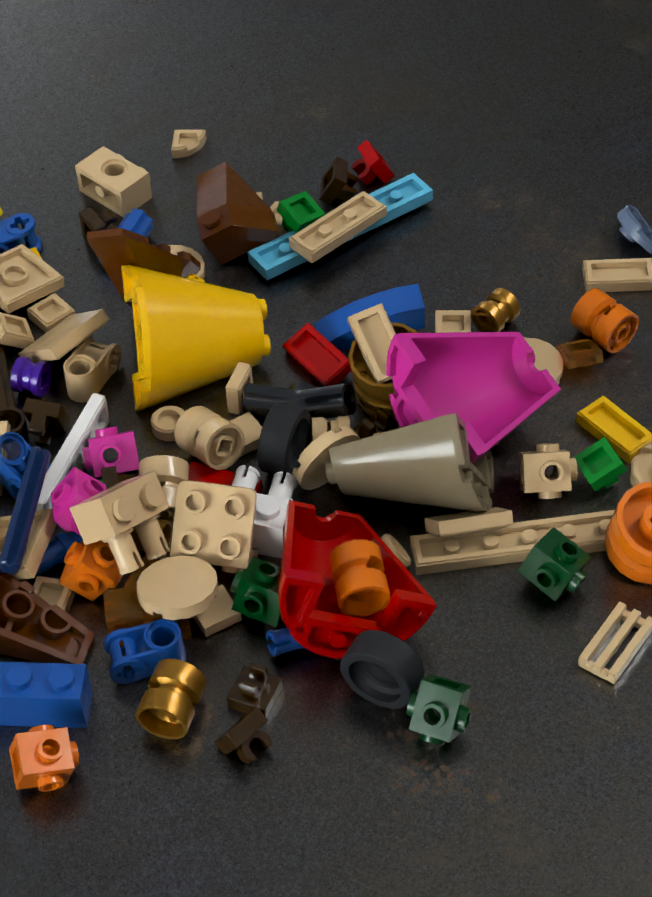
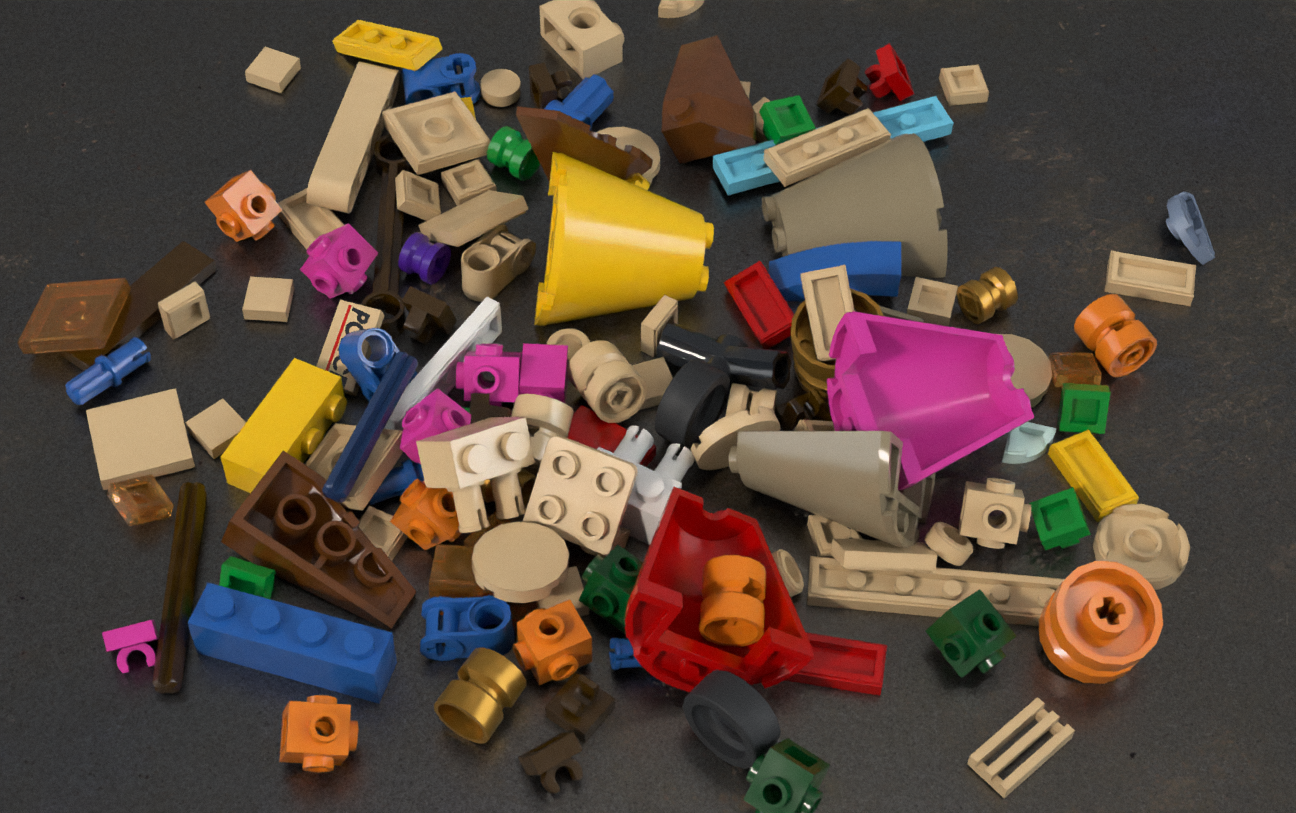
camera: 10 degrees right, 5 degrees up
none -> tan tile [481,69,521,107]
none -> green wheel [487,126,541,181]
none -> orange brick [513,599,592,685]
none -> dark pink brick [519,344,568,404]
none -> dark tan cone [762,133,948,278]
none -> red tile [785,632,887,696]
none -> tan tile [807,515,863,558]
none -> tan tile [925,522,973,566]
none -> tan tile [939,64,989,106]
none -> light aqua tile [1002,422,1056,464]
none -> green tile [1057,383,1111,434]

